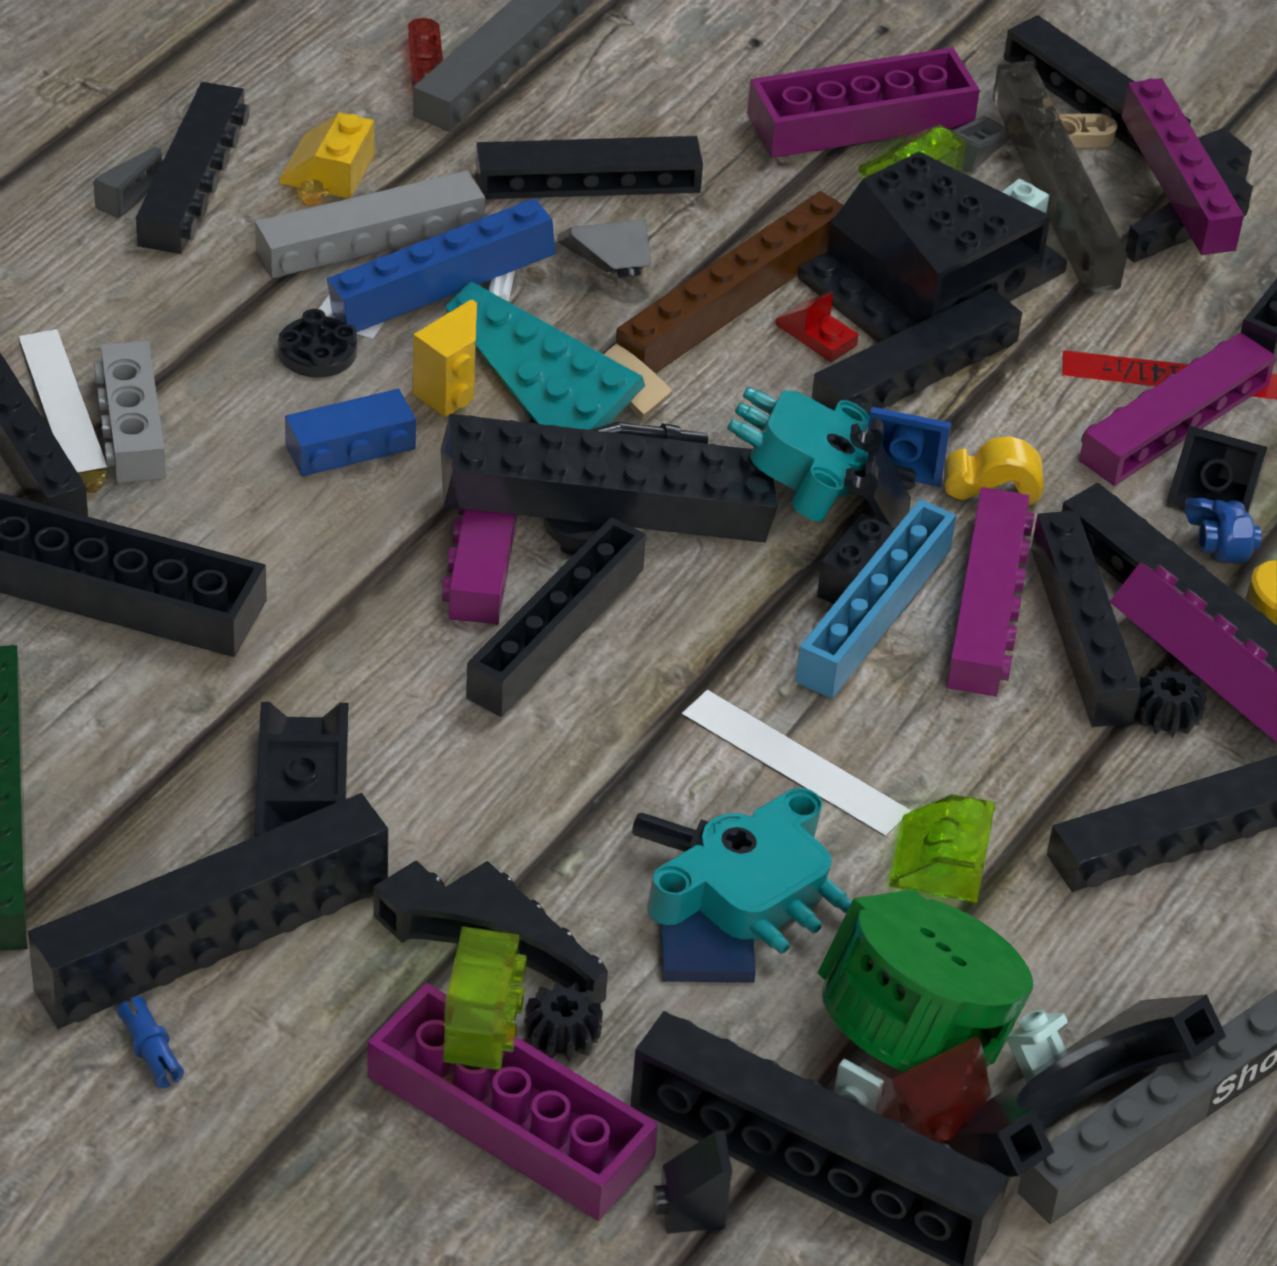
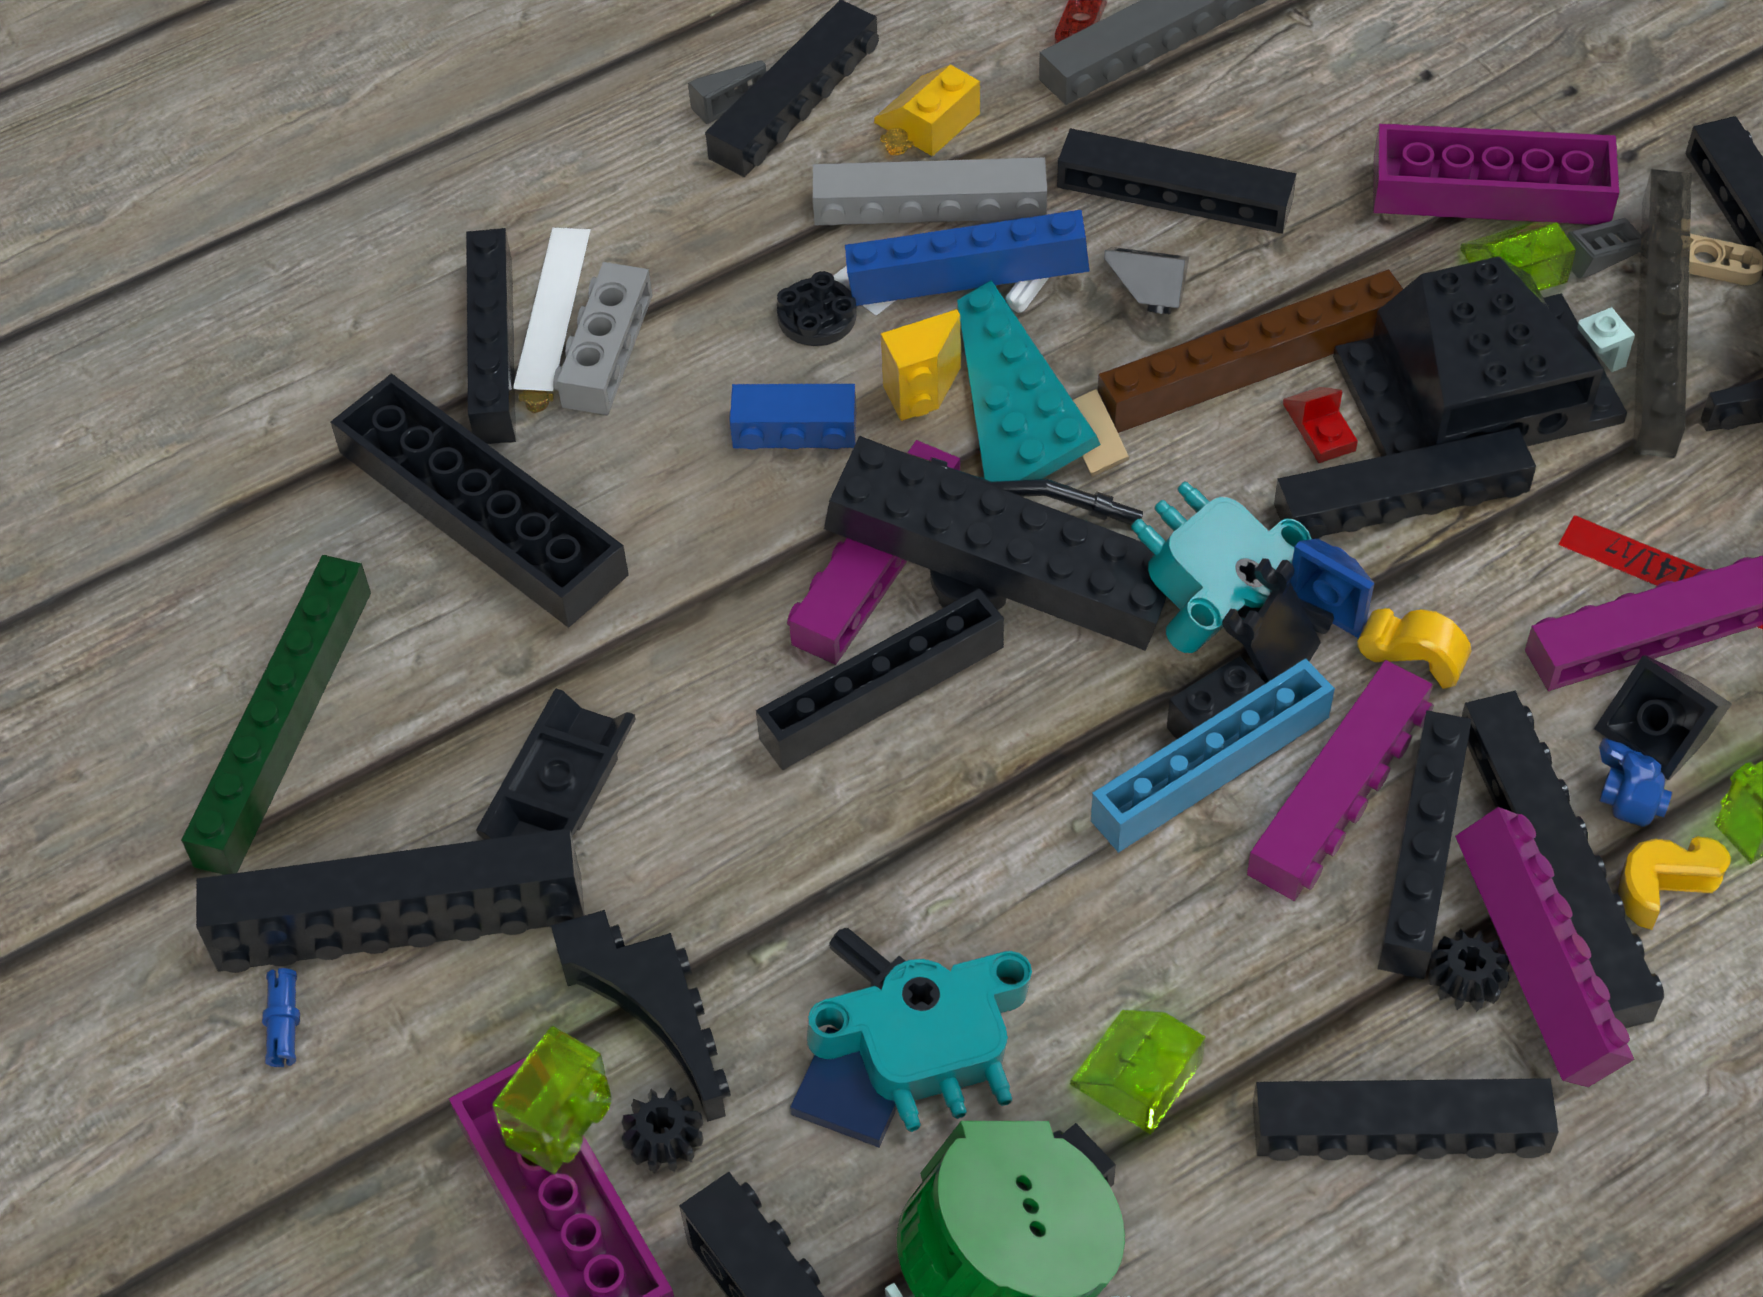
camera: 30 degrees right, 10 degrees up
white sticker [682,690,911,836] -> none

